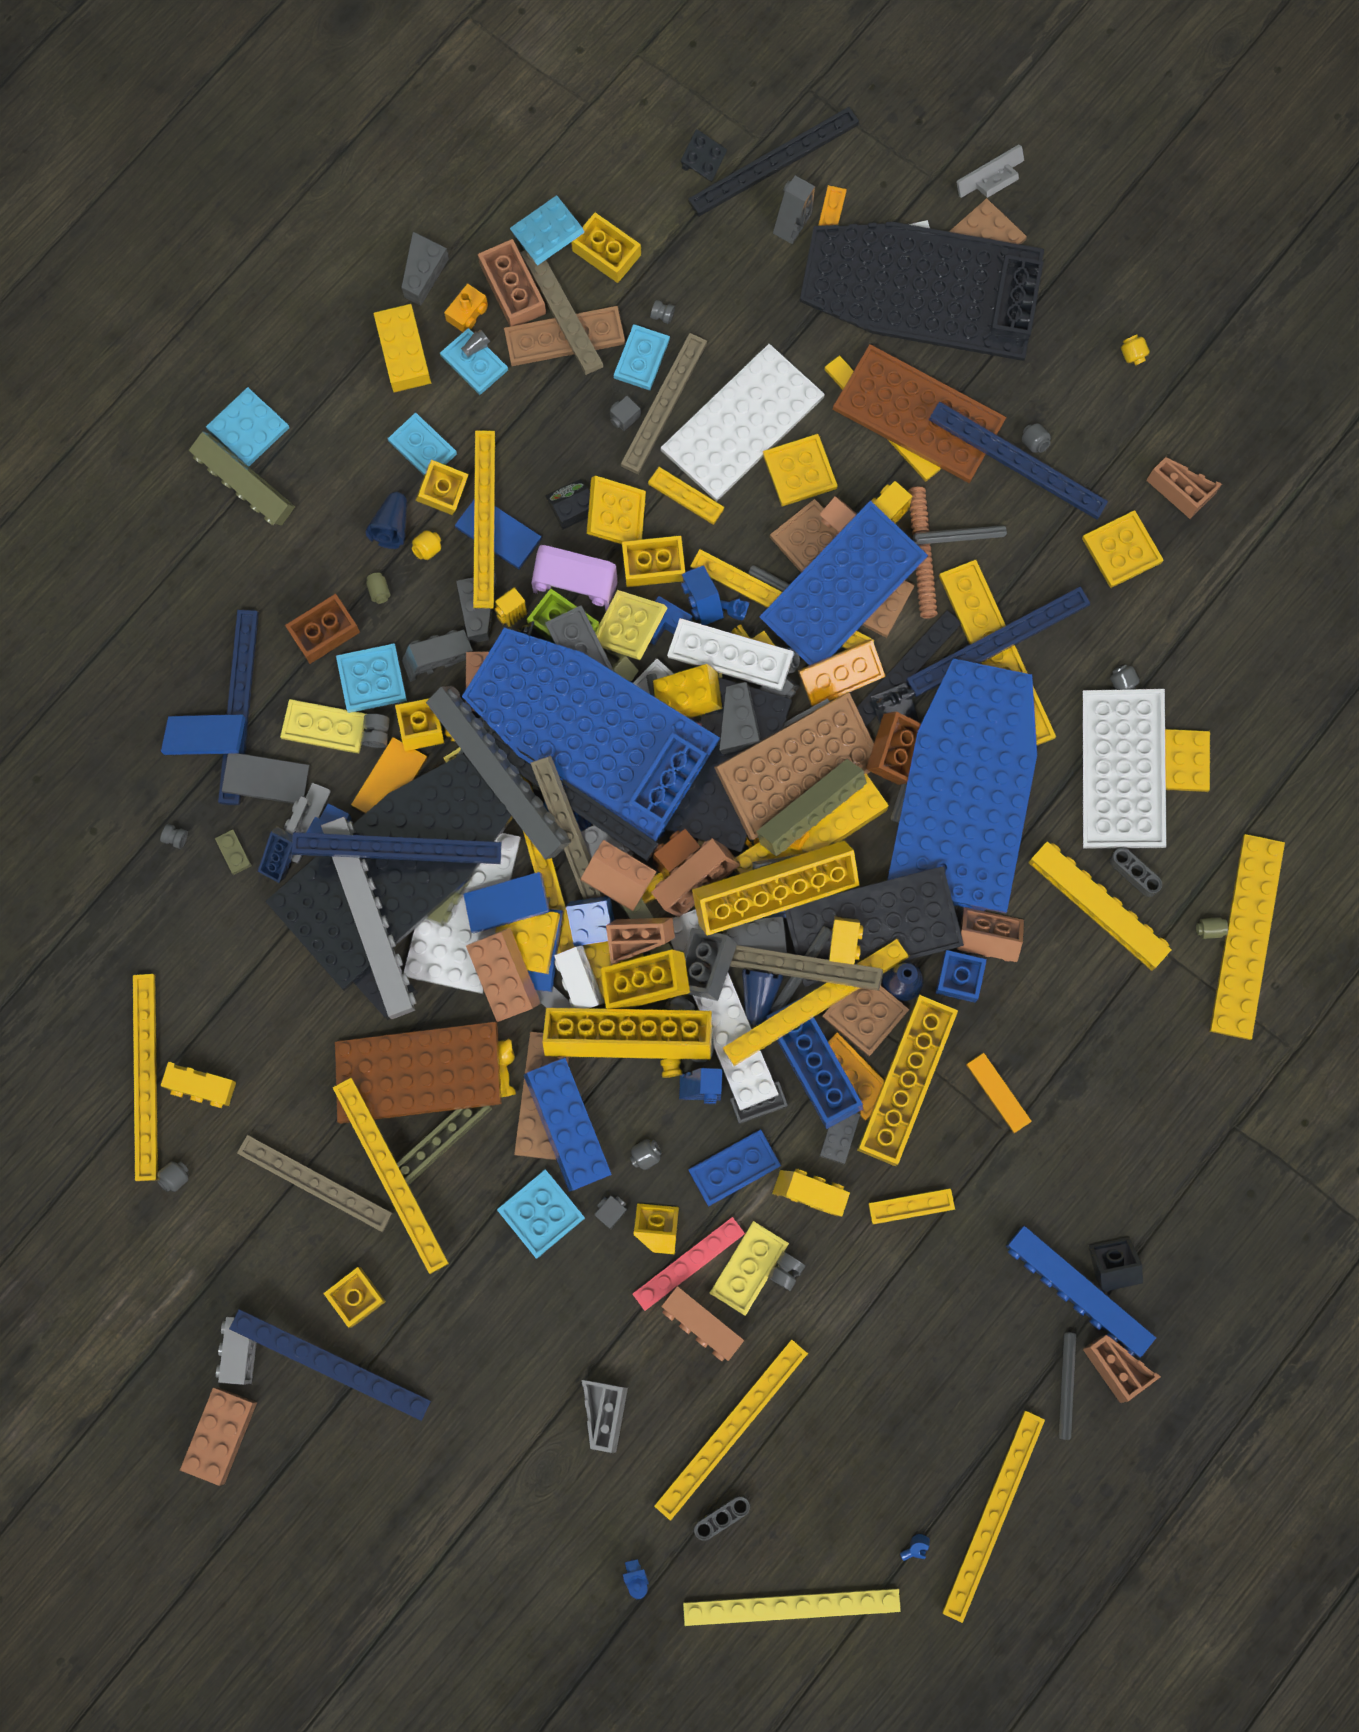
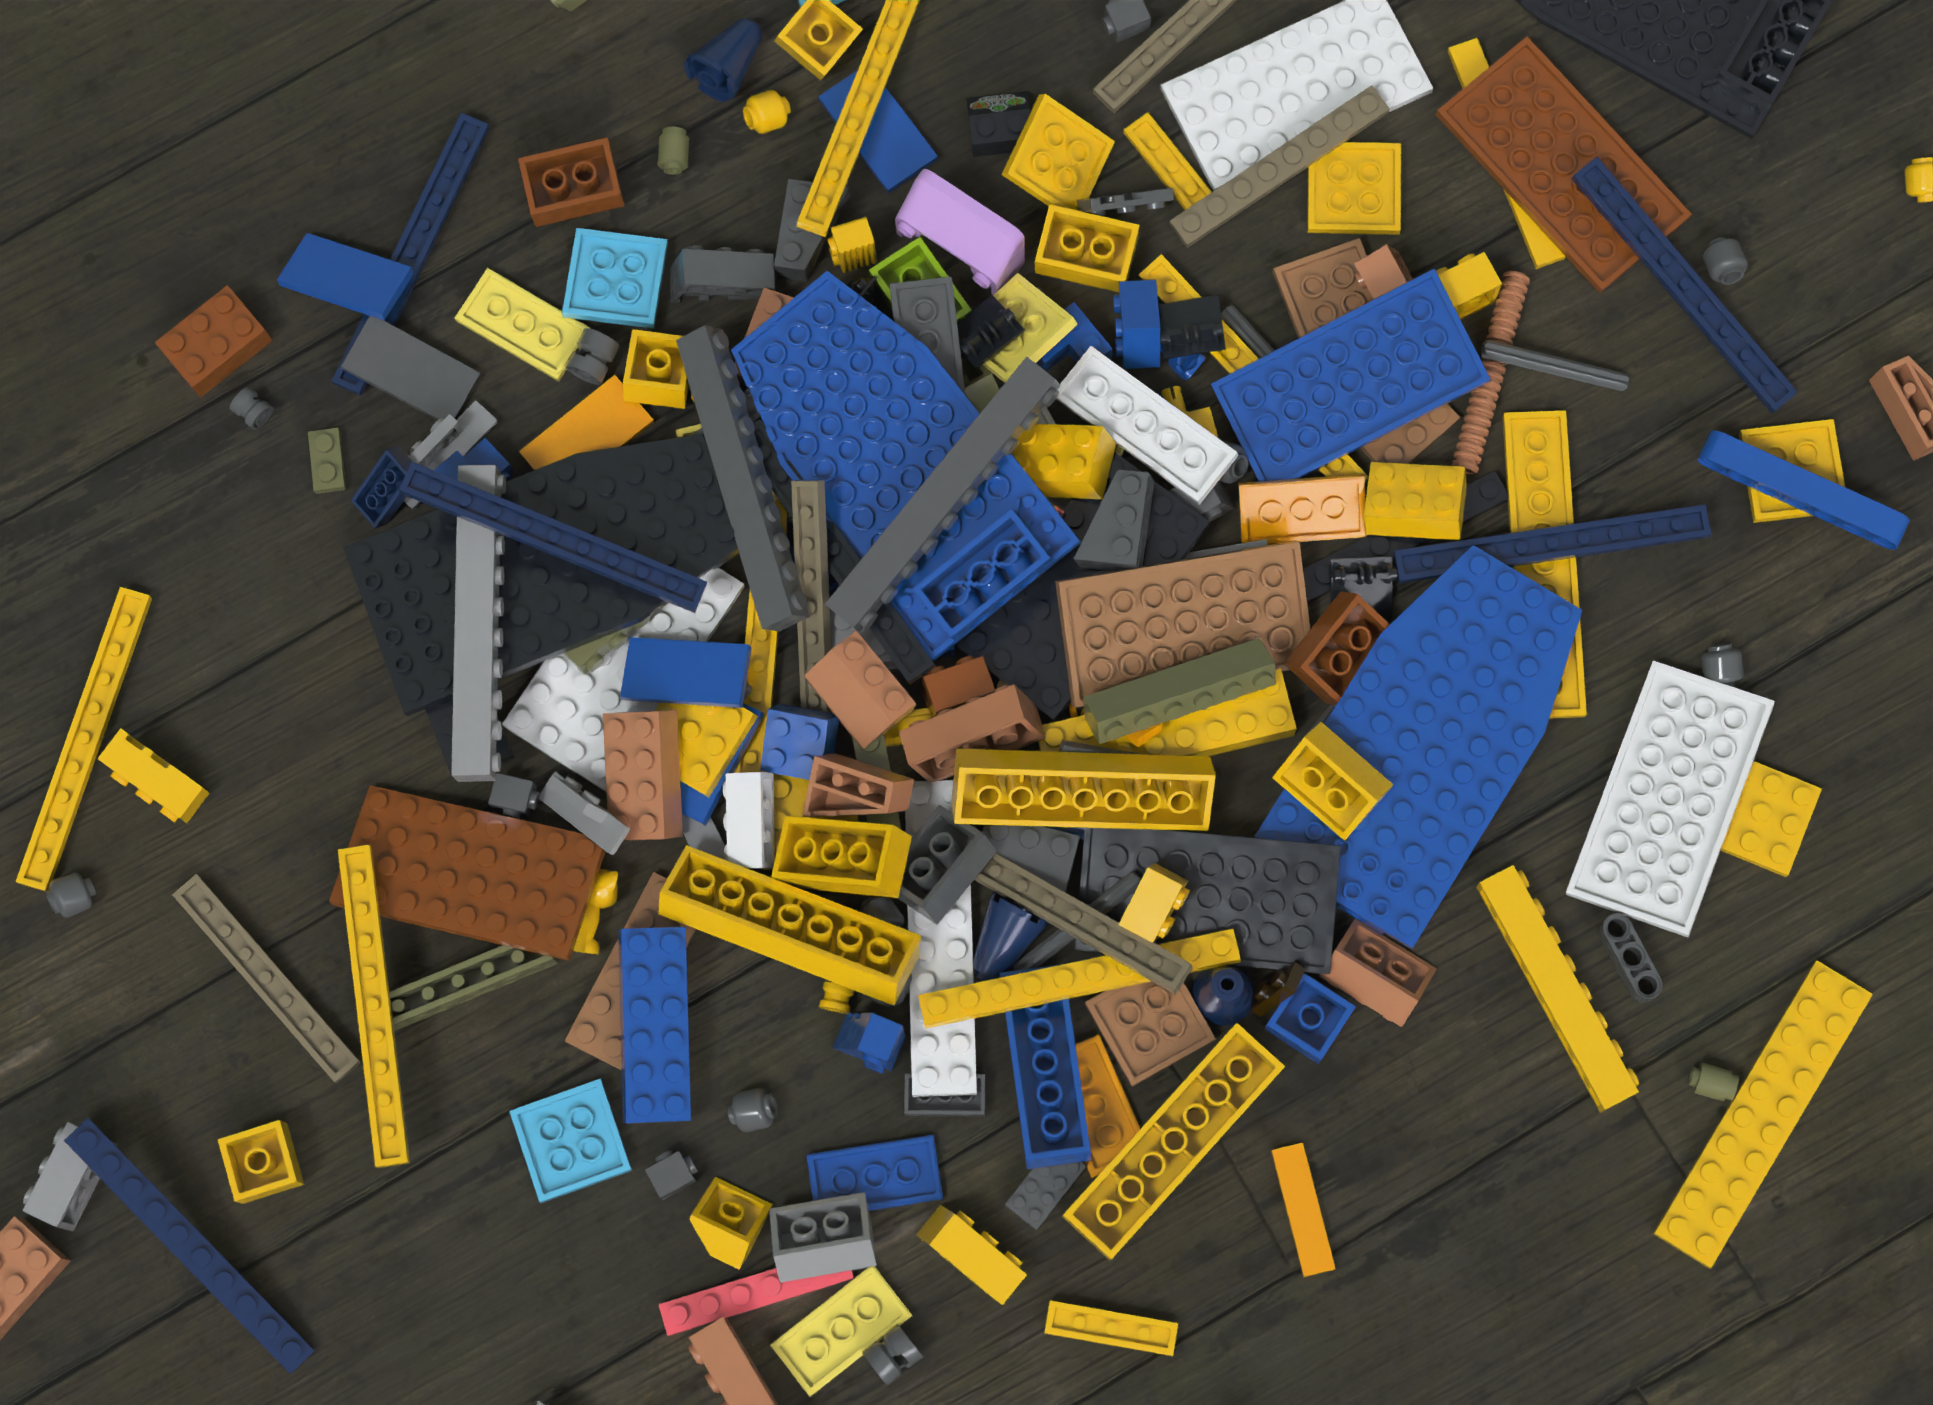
camera: 25 degrees right, 0 degrees up
none -> dark orange brick [155,285,272,398]
none -> dark grey brick [488,773,540,819]
none -> light grey bracket [539,772,630,855]
none -> light grey brick [769,1192,877,1283]
none -> dark grey brick [825,357,1060,632]
none -> black hinge [957,295,1025,369]
none -> dark grey wing [1077,188,1174,216]
none -> black hinge [1158,295,1226,359]
none -> dark tan plate [1170,85,1390,248]
none -> dark brown plate [1251,962,1305,1017]
none -> yellow slope [1272,722,1393,841]
none -> yellow brick [1364,462,1467,540]
none -> blue beam [1697,430,1910,550]

